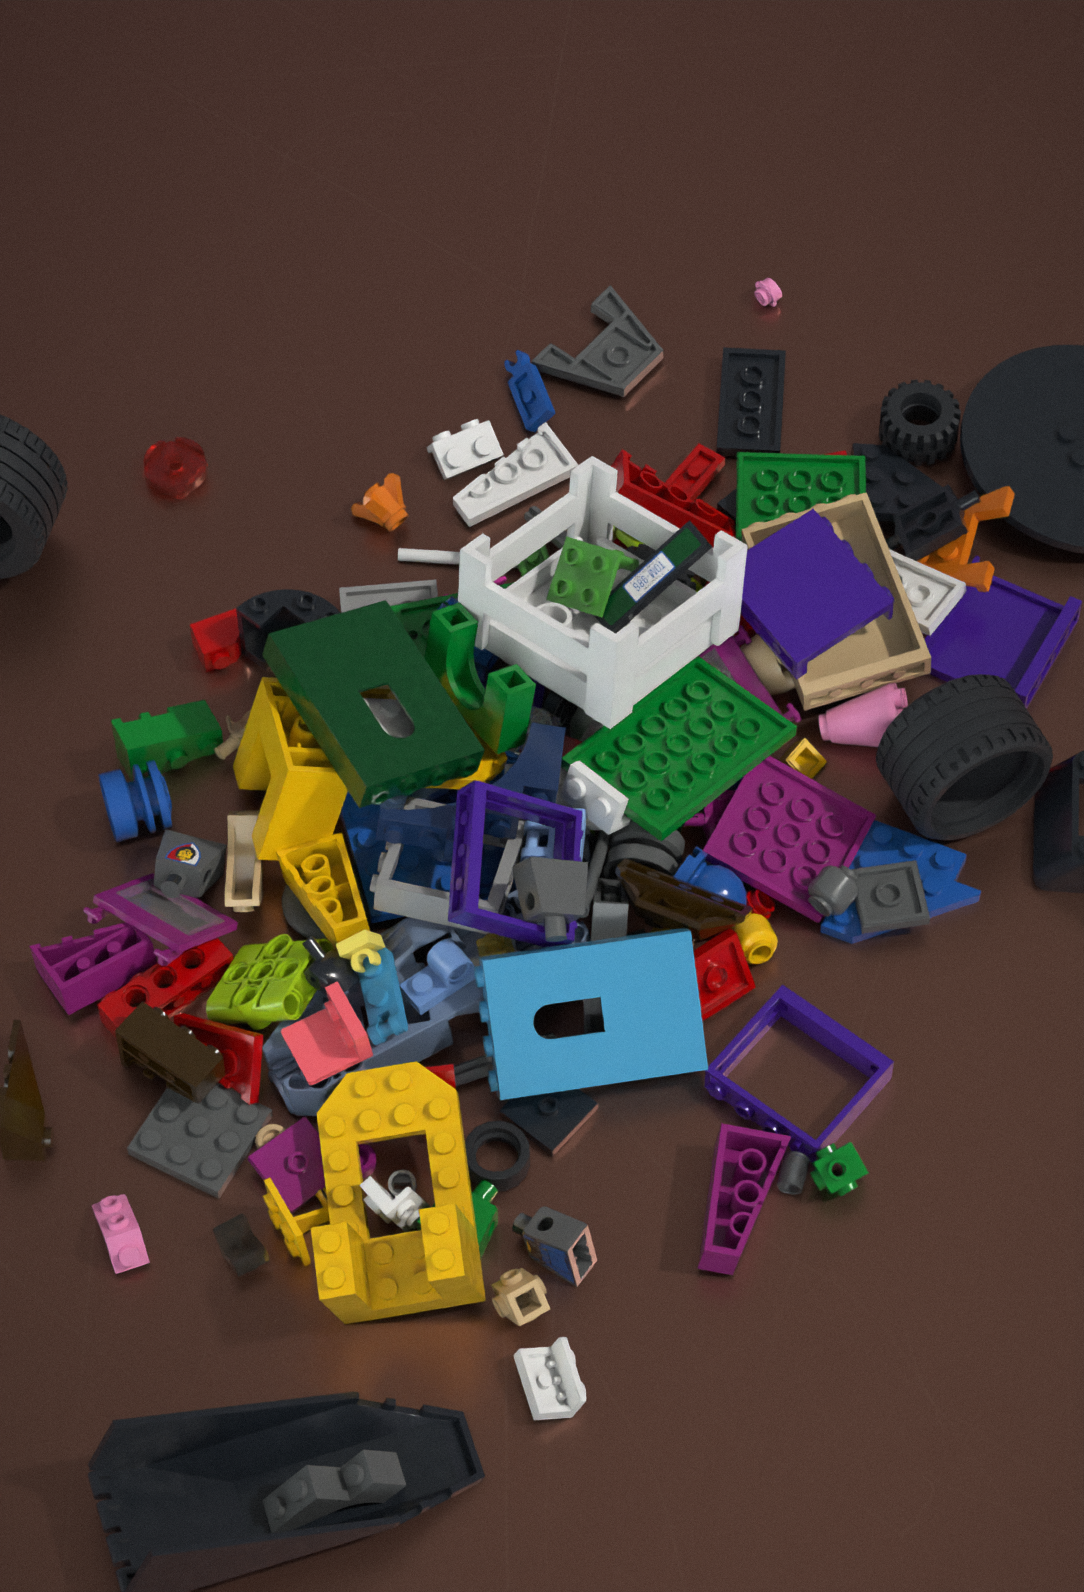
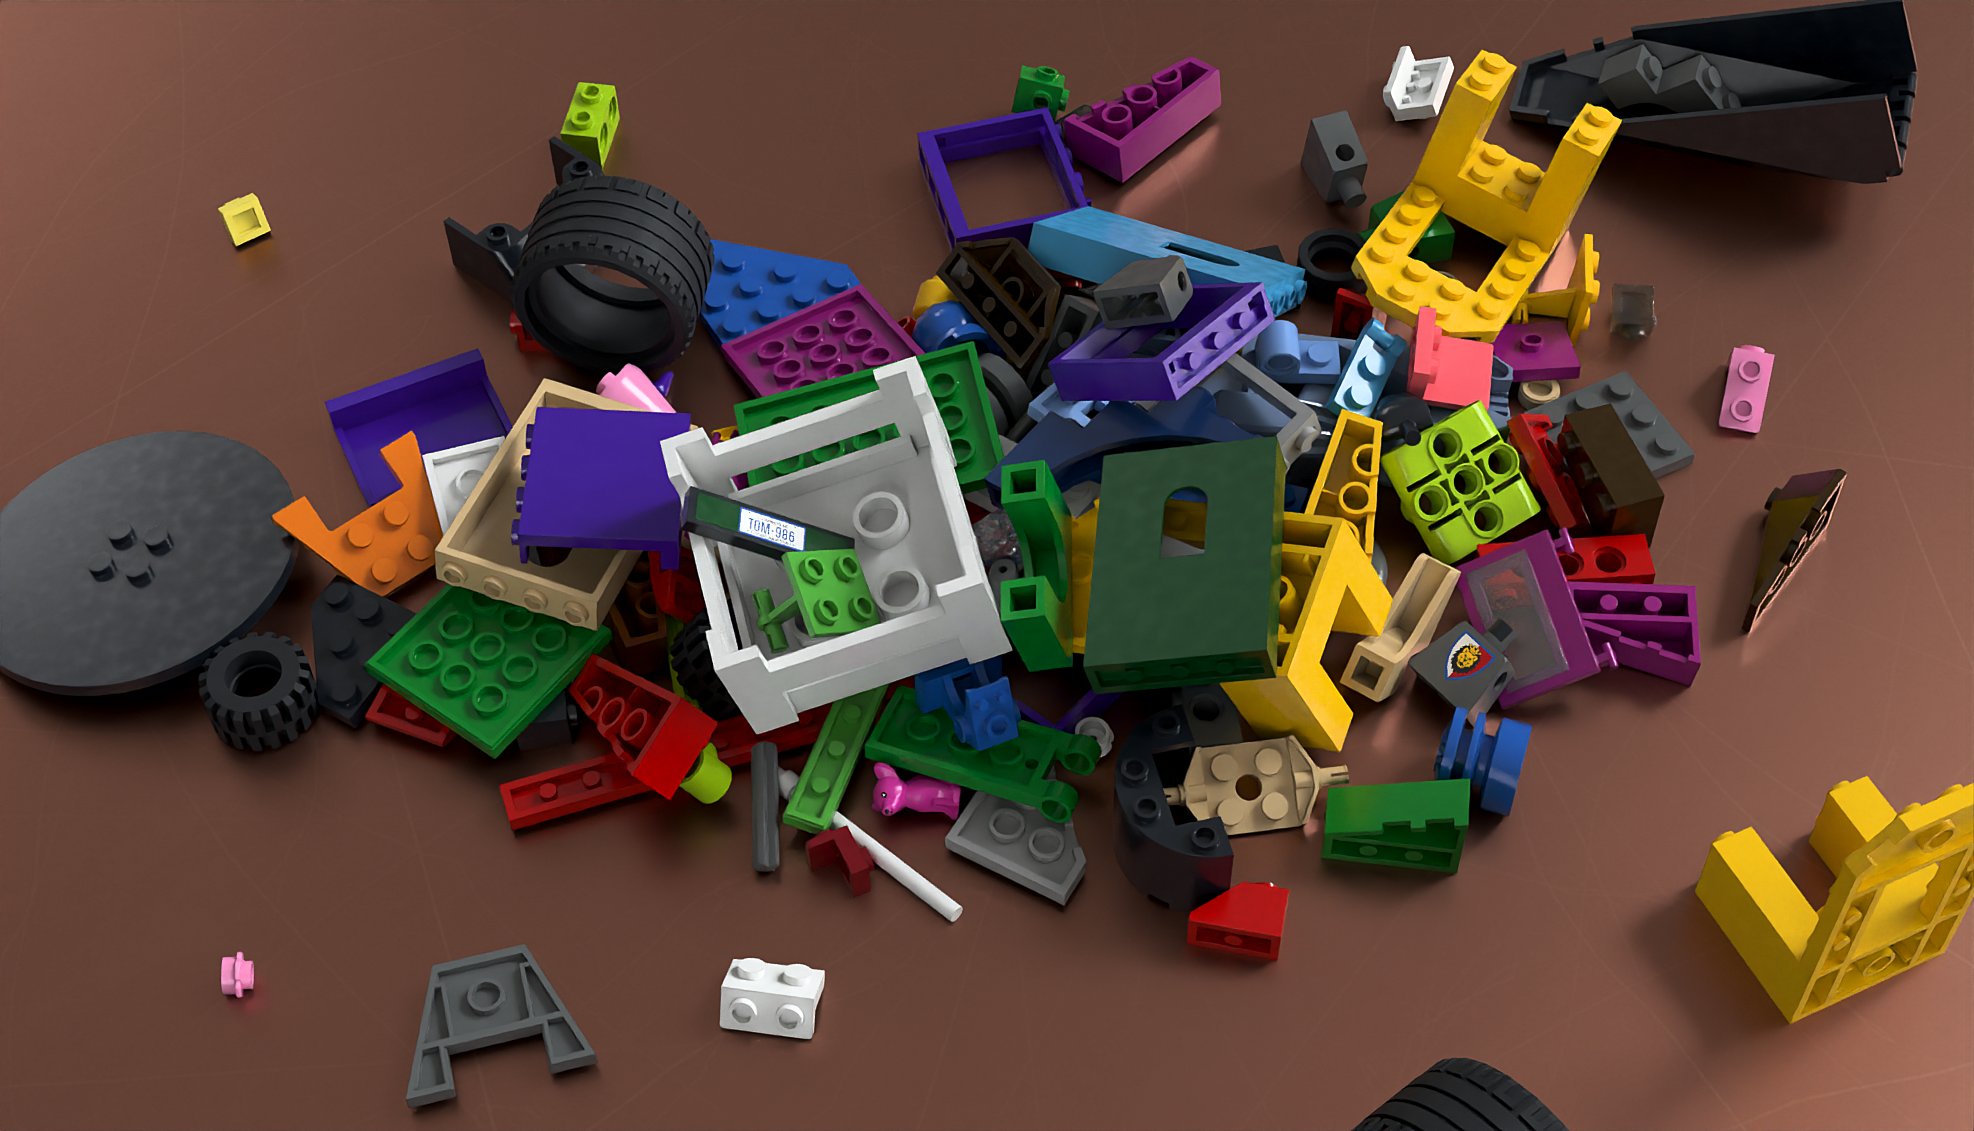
camera: 145 degrees left, 5 degrees down
light yellow tile [336,930,385,973] -> none
orange rock [351,473,409,532] -> none
white bracket [359,1176,431,1232] -> none
white wing [453,422,578,527] -> none
tan brick [491,1268,550,1326] -> none
blue plate [504,350,556,433] -> none
white bracket [560,760,631,835] -> none
black plate [716,347,786,456] -> none
dark grey head [808,865,859,916] -> none
dark grey tile [850,860,930,934] -> none
black plate [885,484,981,561] -> none
none -> dark red bracket [805,825,875,898]

